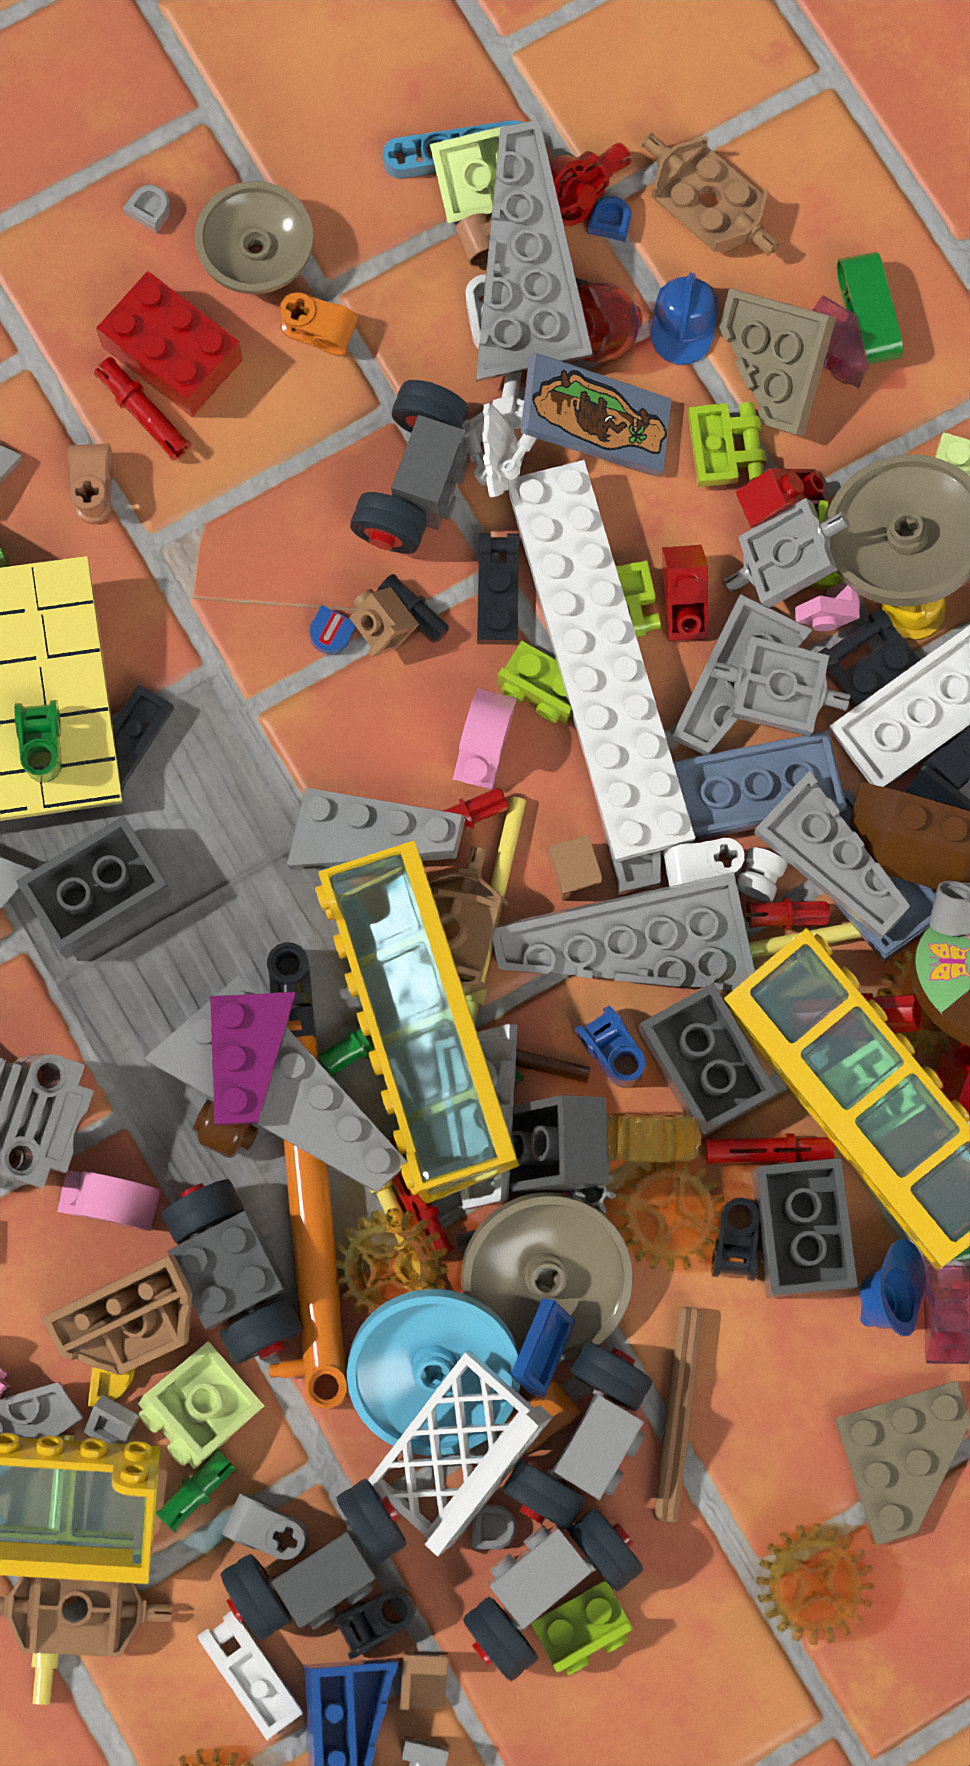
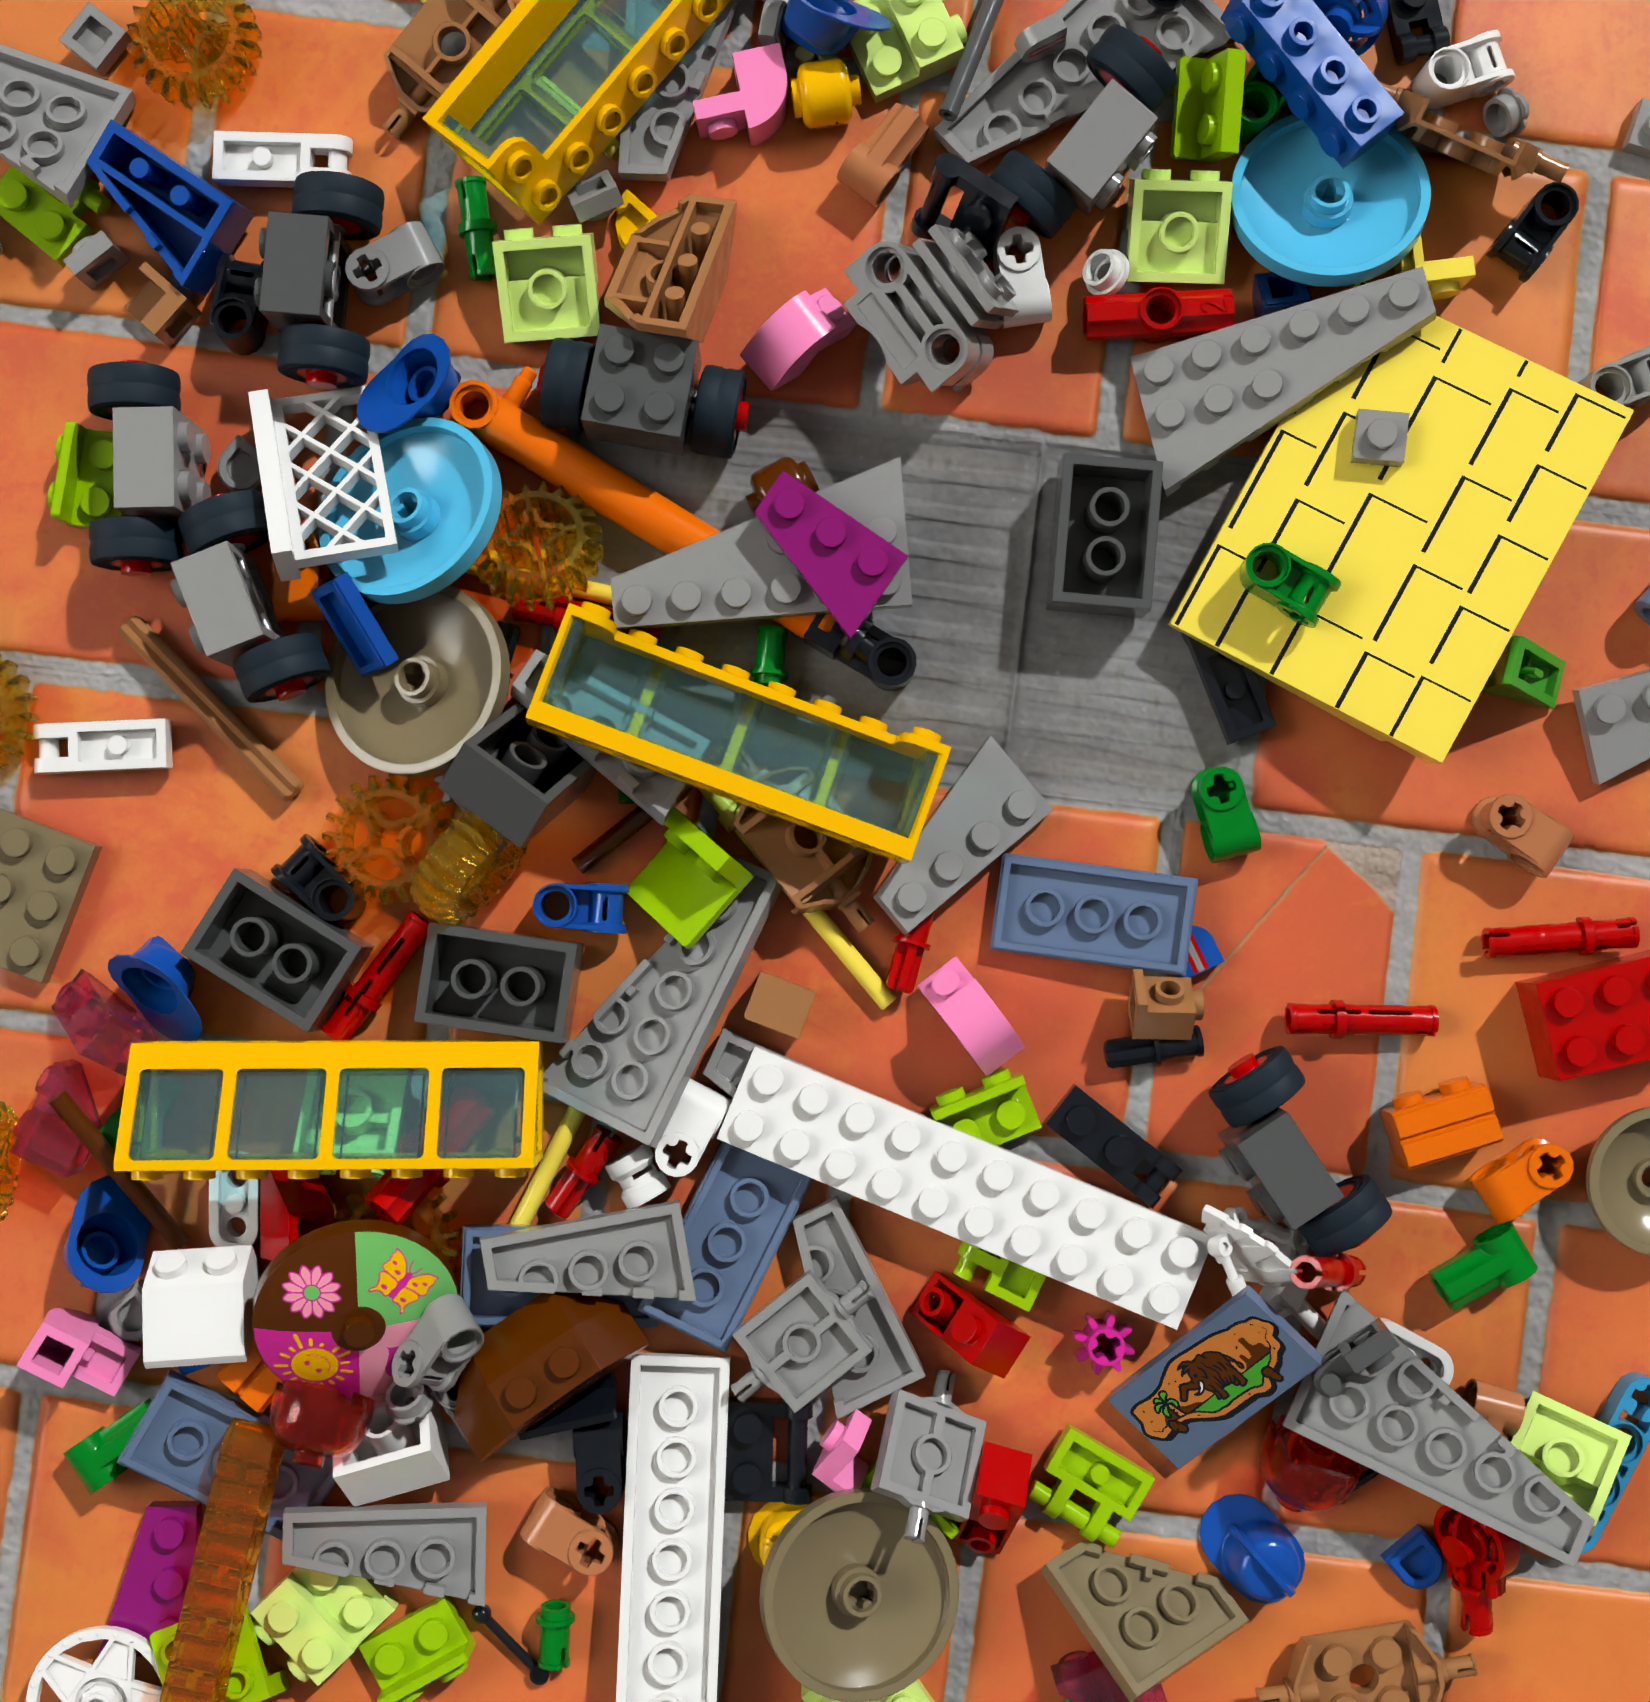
camera: 130 degrees right, 10 degrees up
none -> white plate [33,718,173,775]
none -> blue piece [357,334,461,433]
none -> lime bracket [627,806,754,949]
none -> sand blue tile [990,853,1198,976]
none -> dark pink gear [1072,1310,1135,1375]
none -> green piece [1191,767,1262,864]
none -> red pin [1284,1000,1439,1039]
none -> red pin [1290,1253,1366,1292]
none -> dark grey plate [1311,1318,1400,1398]
none -> orange brick [1380,1076,1504,1170]
none -> green piece [1428,1222,1538,1311]

